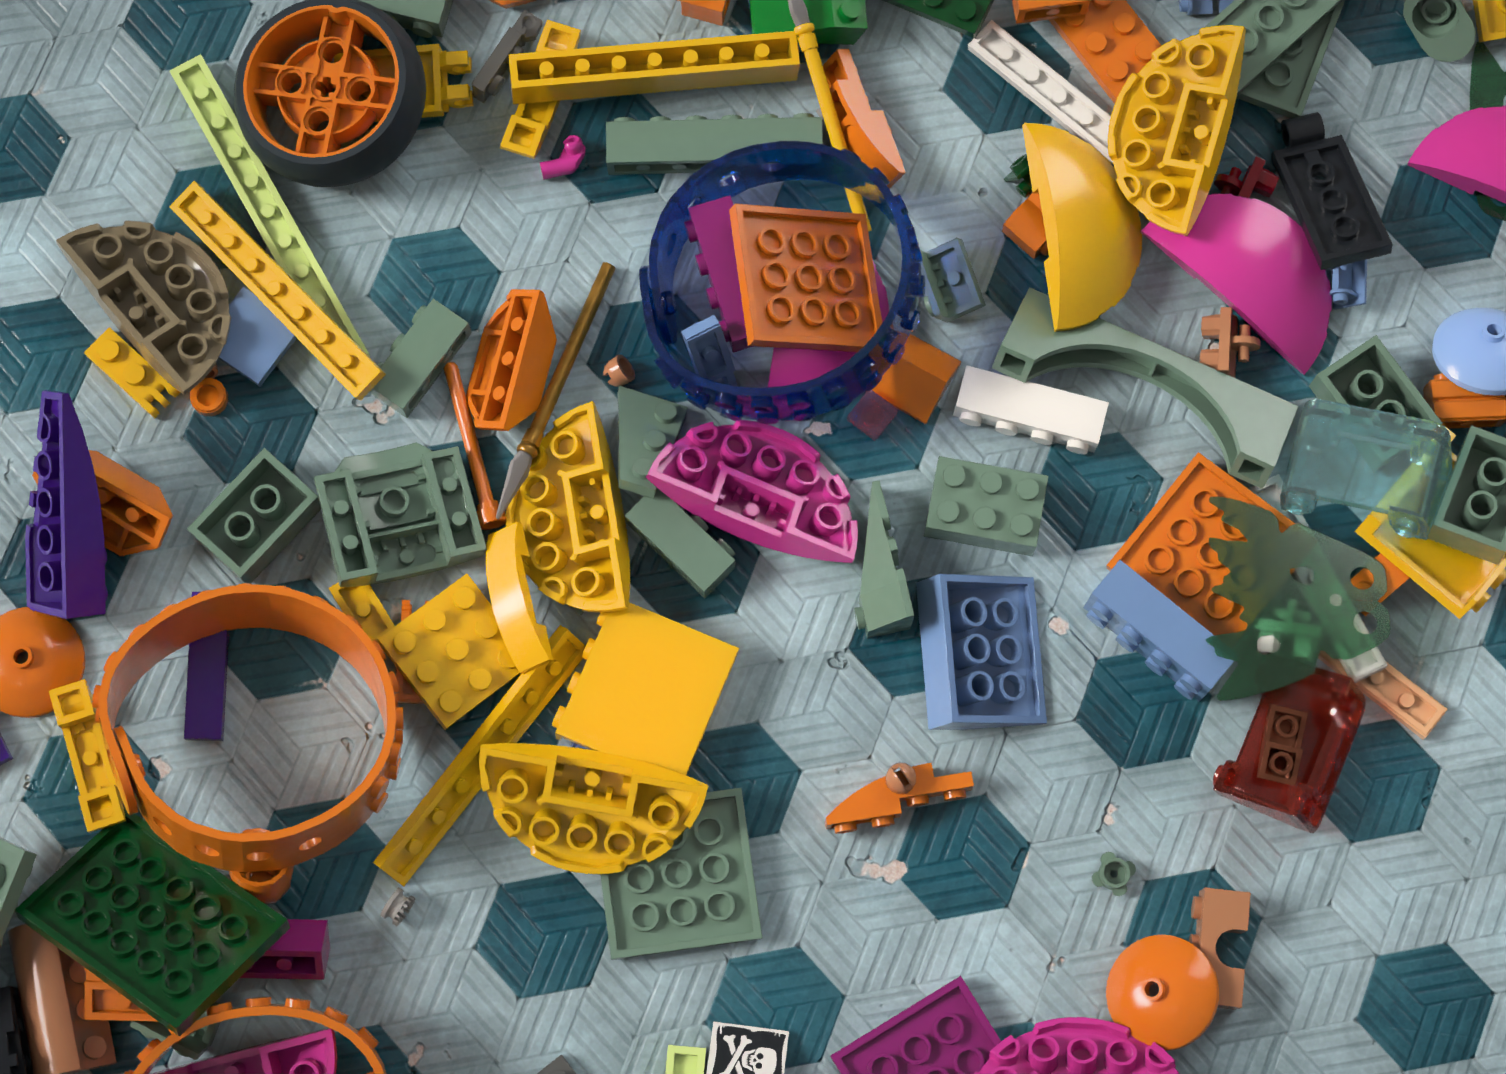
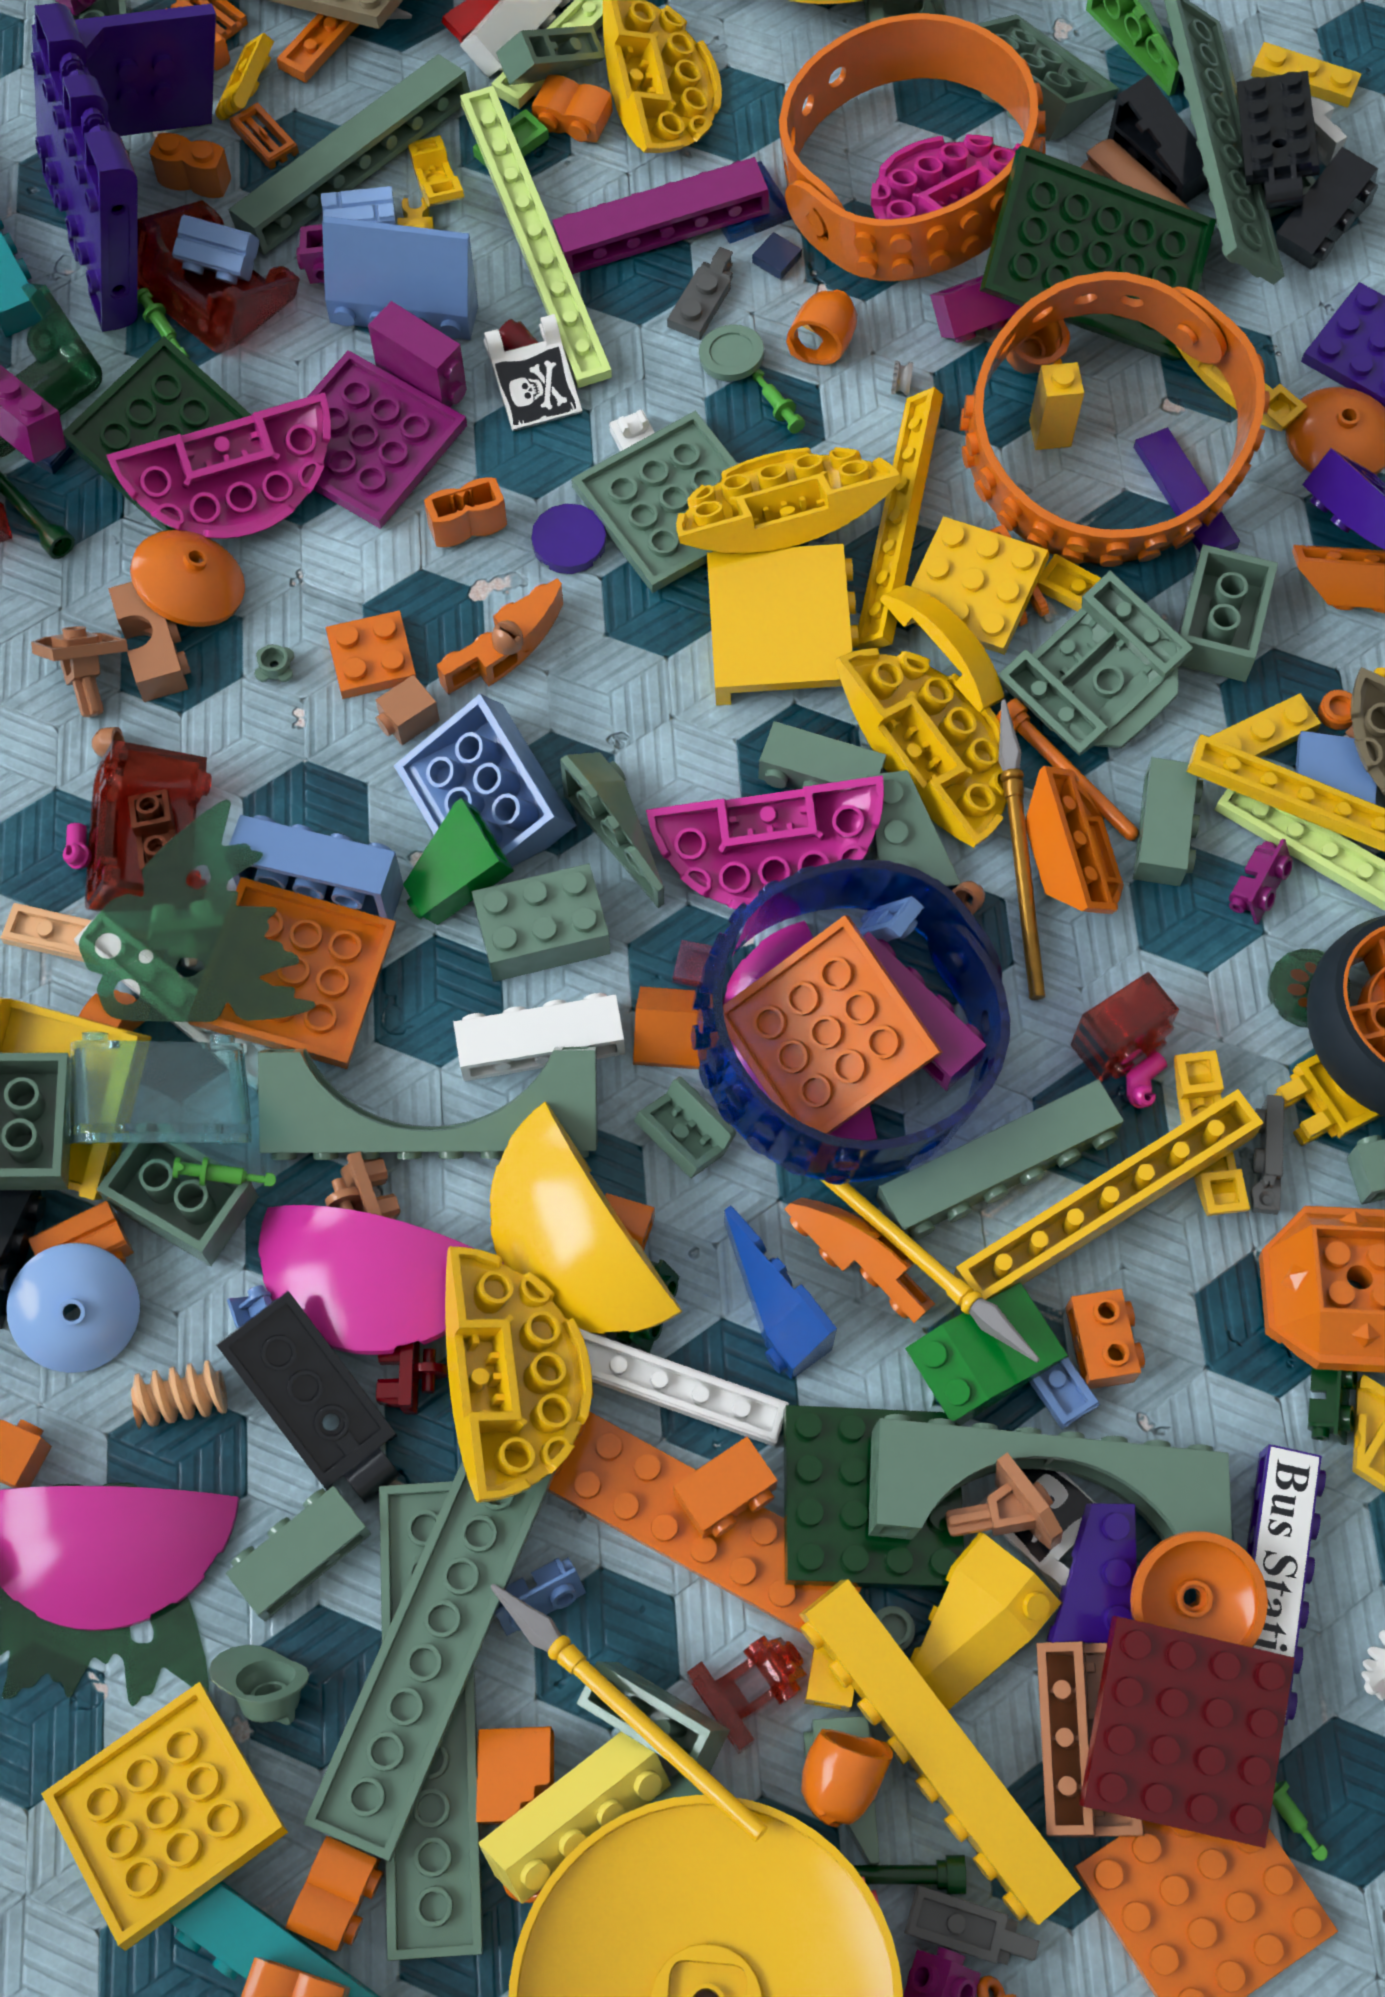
camera: 155 degrees right, 10 degrees down
none -> nougat piece [31,626,128,718]
none -> dark pink arm [63,823,92,870]
none -> nougat hinge [91,727,124,759]
none -> light nougat piece [131,1360,228,1429]
none -> bright green piece [172,1157,276,1186]
none -> sand green brick [226,1486,371,1621]
none -> orange plate [325,610,416,699]
none -> nougat brick [375,675,440,745]
none -> green slope [403,798,514,925]
none -> orange brick [424,477,507,547]
none -> dark purple tile [531,503,606,574]
none -> white tile [609,410,655,451]
none -> sand green piece [699,324,764,381]
none -> blue wedge [724,1206,837,1380]
none -> bright green piece [752,369,805,434]
none -> orange piece [786,289,858,365]
none -> yellow brick [1029,362,1084,450]
none -> clear red brick [1070,971,1180,1082]
none -> yellow plate [1210,693,1321,758]
none -> magenta hinge [1229,839,1293,925]
none -> clear green tile [1267,949,1351,1028]

